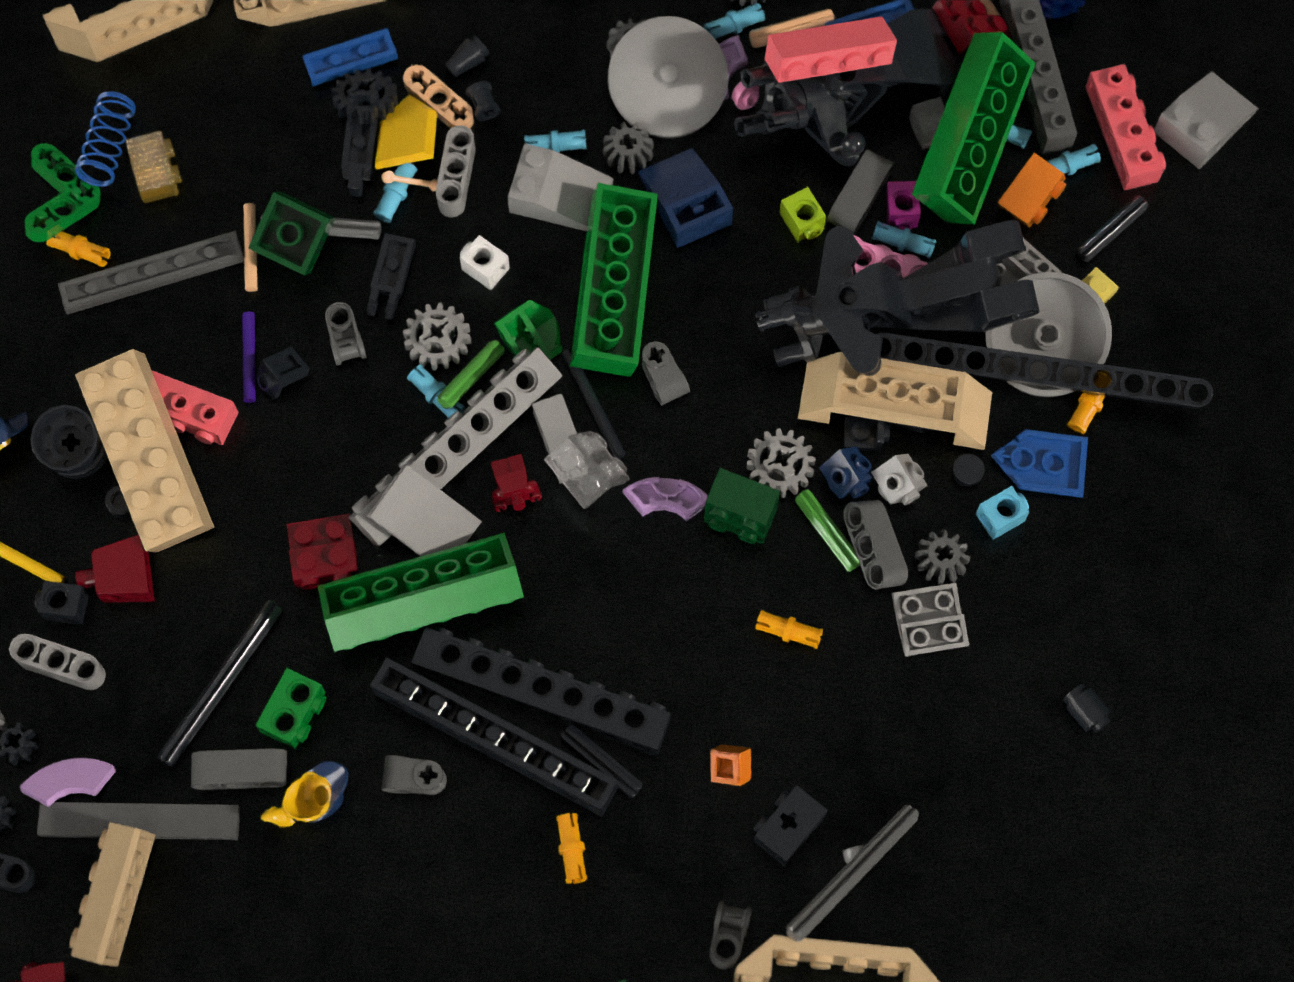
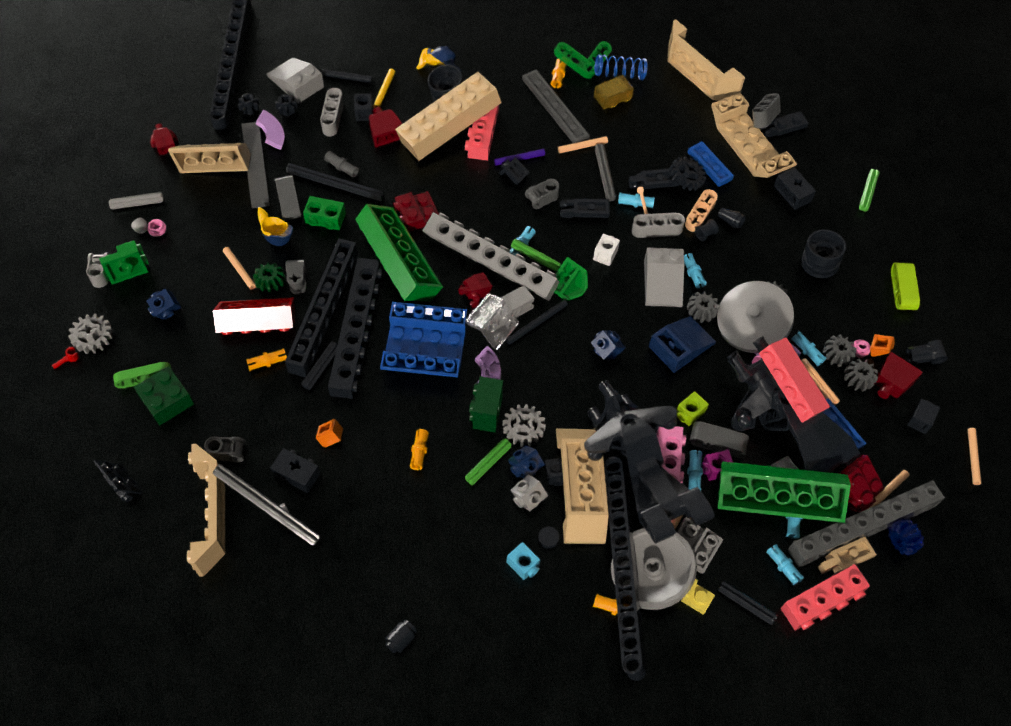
camera: 75 degrees right, 10 degrees down
dark green brick [248,191,336,275] -> none
light grey tile [367,464,482,556] -> none
yellow tile [375,95,437,169] -> none
light grey gear [403,303,471,371] -> none
green brick [570,183,658,377] -> none
dark grey piece [642,341,690,405] -> none
dark grey beam [844,500,908,589] -> none
light grey slope [891,583,969,656] -> none
dark grey gear [915,529,970,585] -> none
blue tile [991,429,1088,498] -> none
orange brick [998,153,1066,228] -> none
light grey slope [1154,72,1258,169] -> none
none -> slope [213,297,295,335]
none -> light nougat piece [223,247,256,290]
none -> dark green gear [253,262,286,294]
none -> dark grey pin [324,151,359,178]
none -> blue slope [380,302,467,377]
none -> dark blue brick [591,330,626,360]
none -> tan hinge [818,537,877,574]

